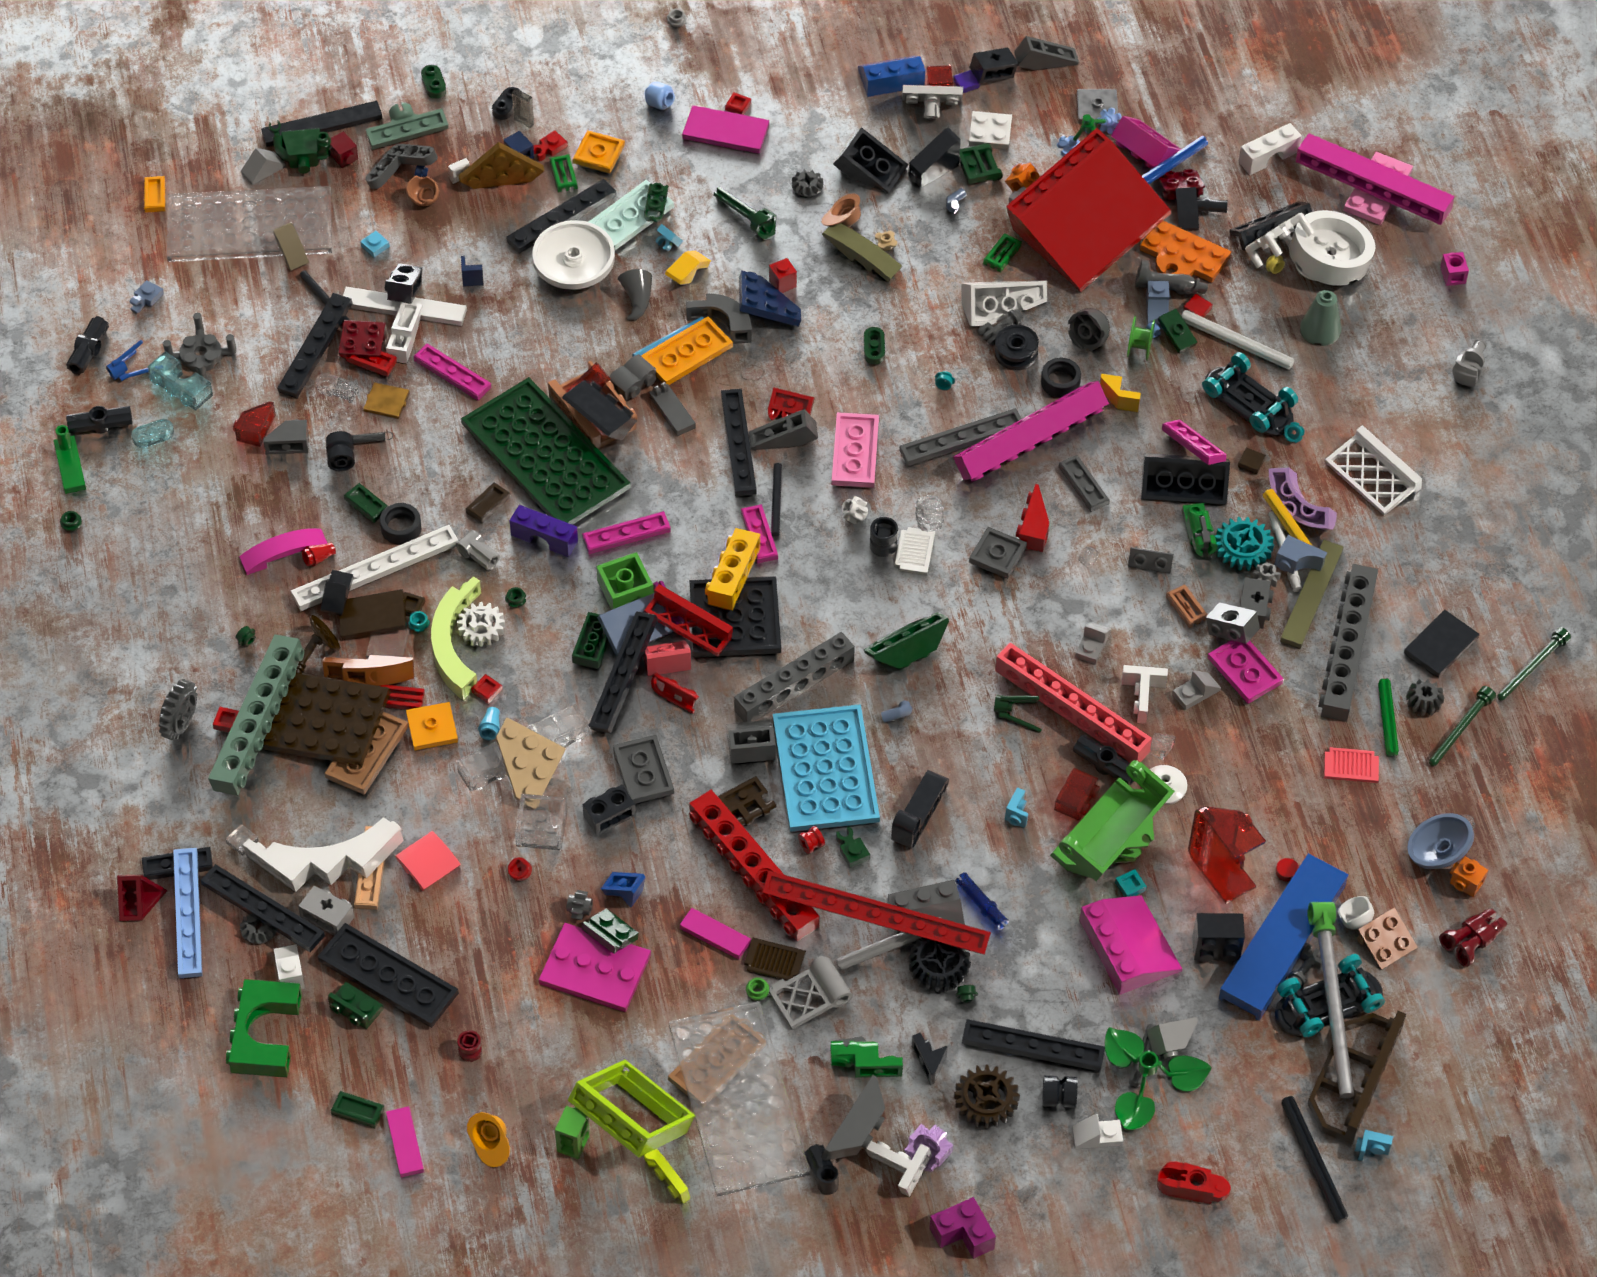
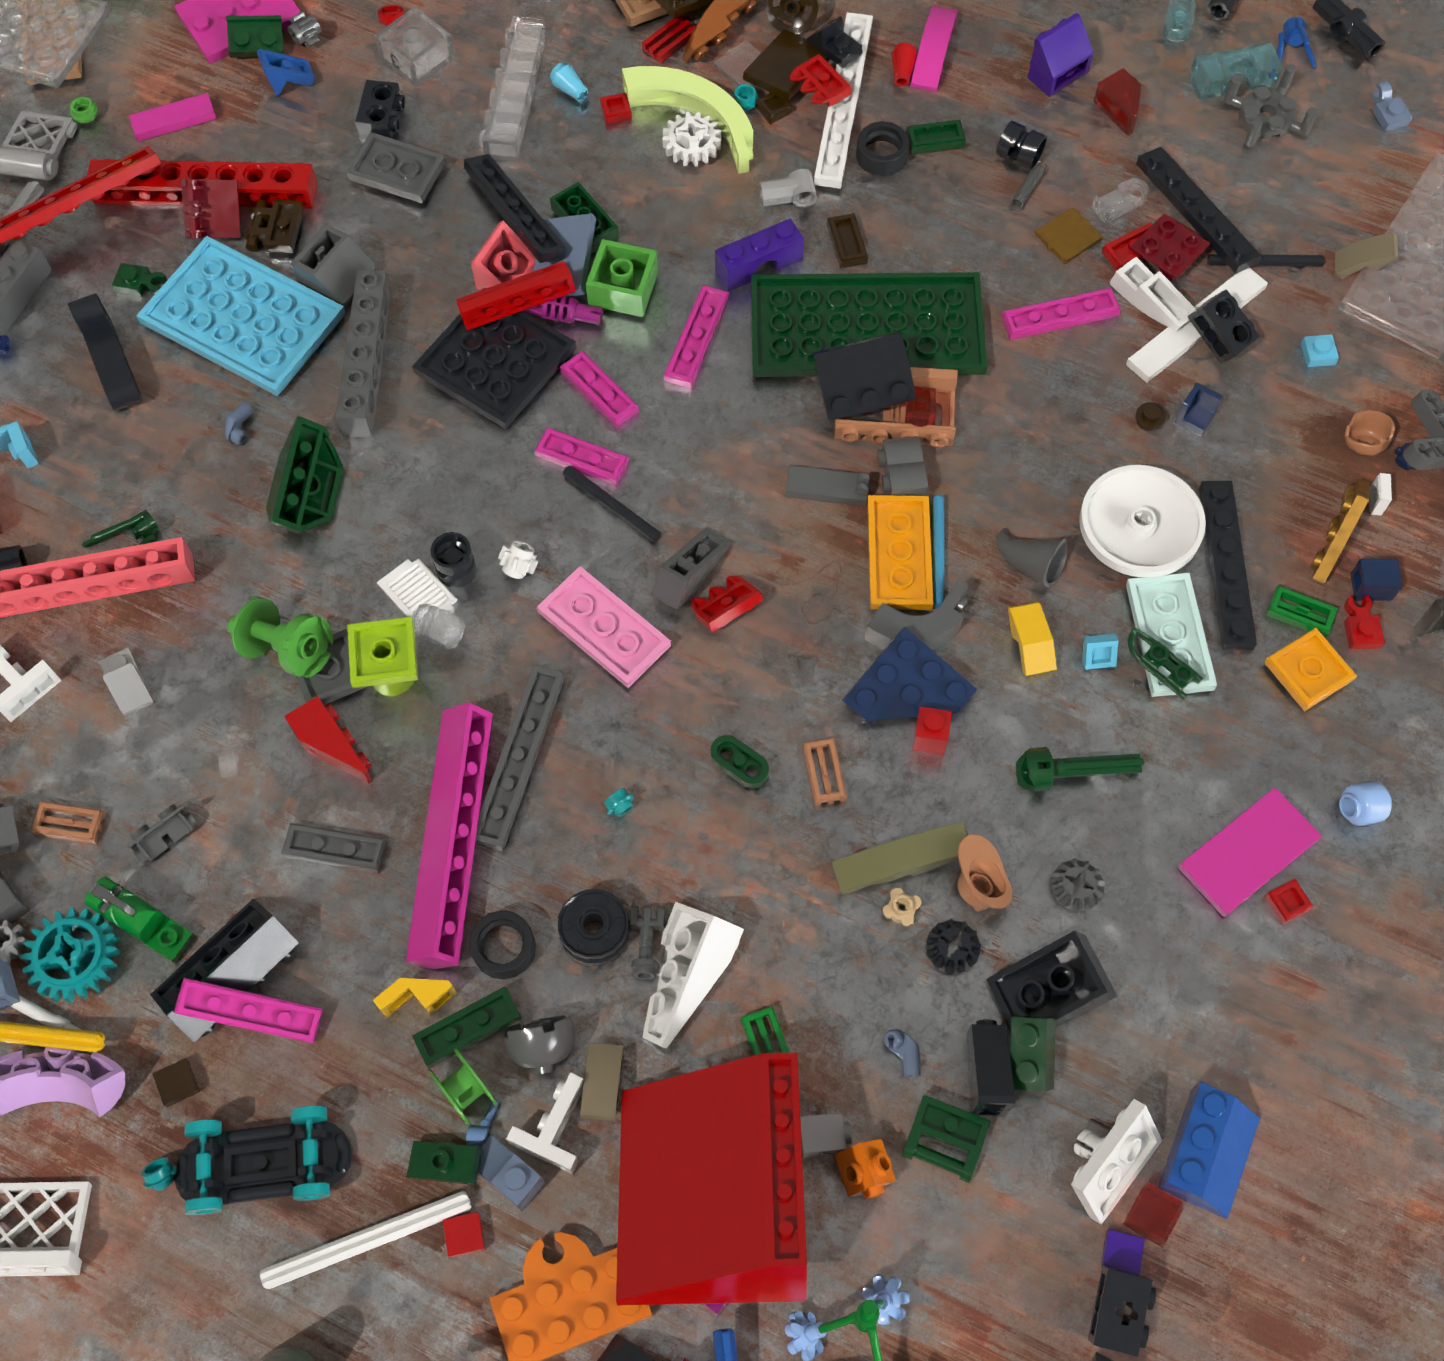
camera: 130 degrees right, 10 degrees up
dark grey slope [264,419,309,455] -> none
light orange plate [406,702,458,751] -> none
tan plate [495,717,566,809] -> none
dark green plate [505,587,526,608] -> none
red piece [651,672,699,714] -> none
yellow brick [705,528,760,611] -> none
black plate [721,388,757,496] -> none
dark brown window [744,937,806,981] -> none
red wheel [798,826,825,854] -> none
white plate [969,111,1012,150] -> none
dark grey piece [1135,259,1208,295] -> none
none -> dark red hinge [181,179,242,238]
none -> bright green piece [227,596,333,678]
none -> lime plant [347,617,418,696]
none -> dark green plate [412,986,522,1069]
none -> white bracket [506,1072,584,1175]
none -> dark pink tile [560,351,639,428]
none -> dark tan slope [580,1043,624,1121]
none -> red plate [790,54,851,107]
none -> nougat tile [802,738,847,806]
none -> black gear [926,919,981,973]
none -> dark green brick [1010,1016,1055,1092]
none -> dark purple slope [1028,13,1094,97]
none -> dark brown plate [1135,402,1166,431]

